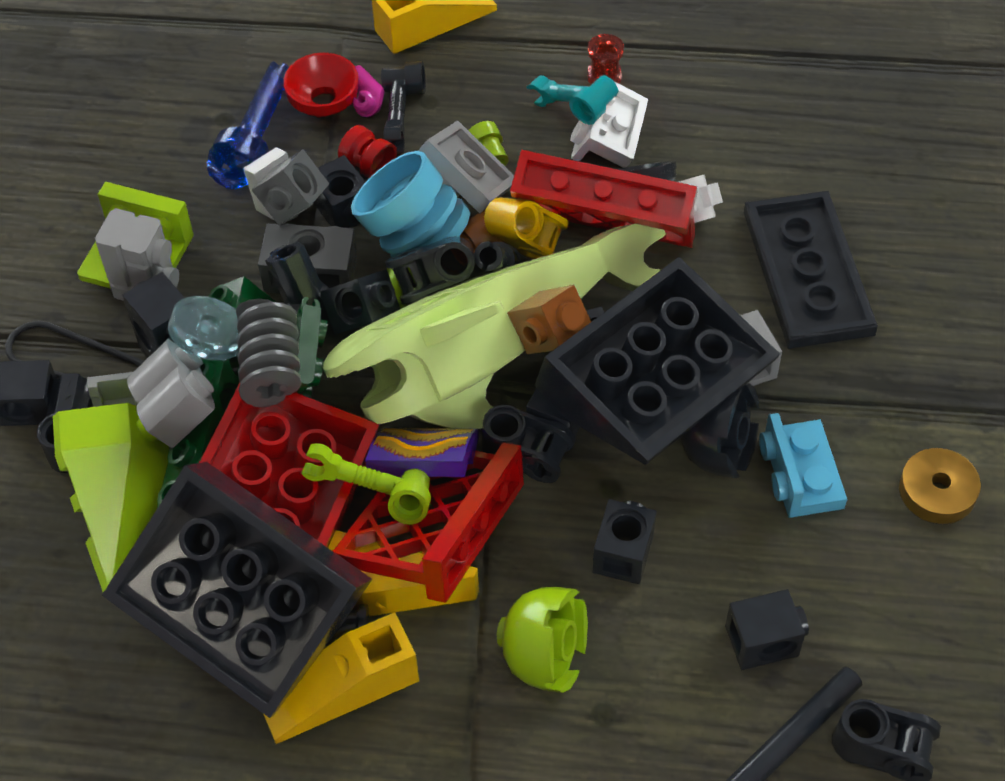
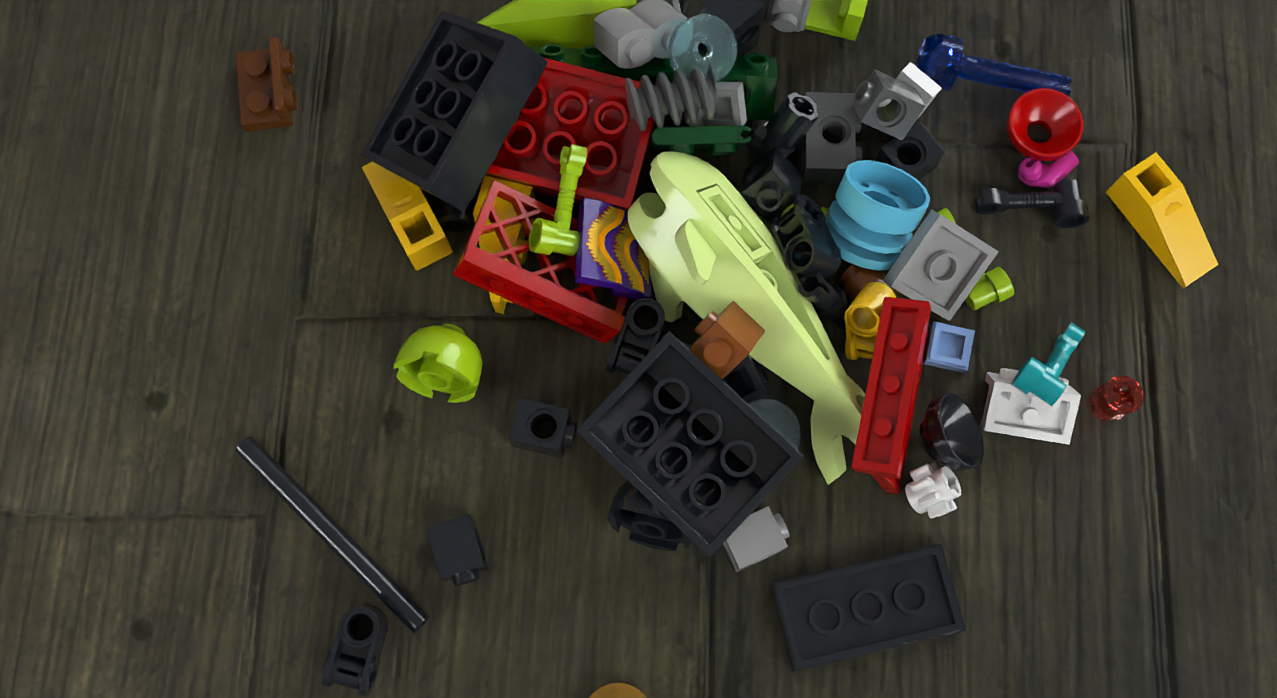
camera: 85 degrees right, 20 degrees up
red wheel [338,125,397,179] -> none
medium azure bracket [759,413,847,518] -> none

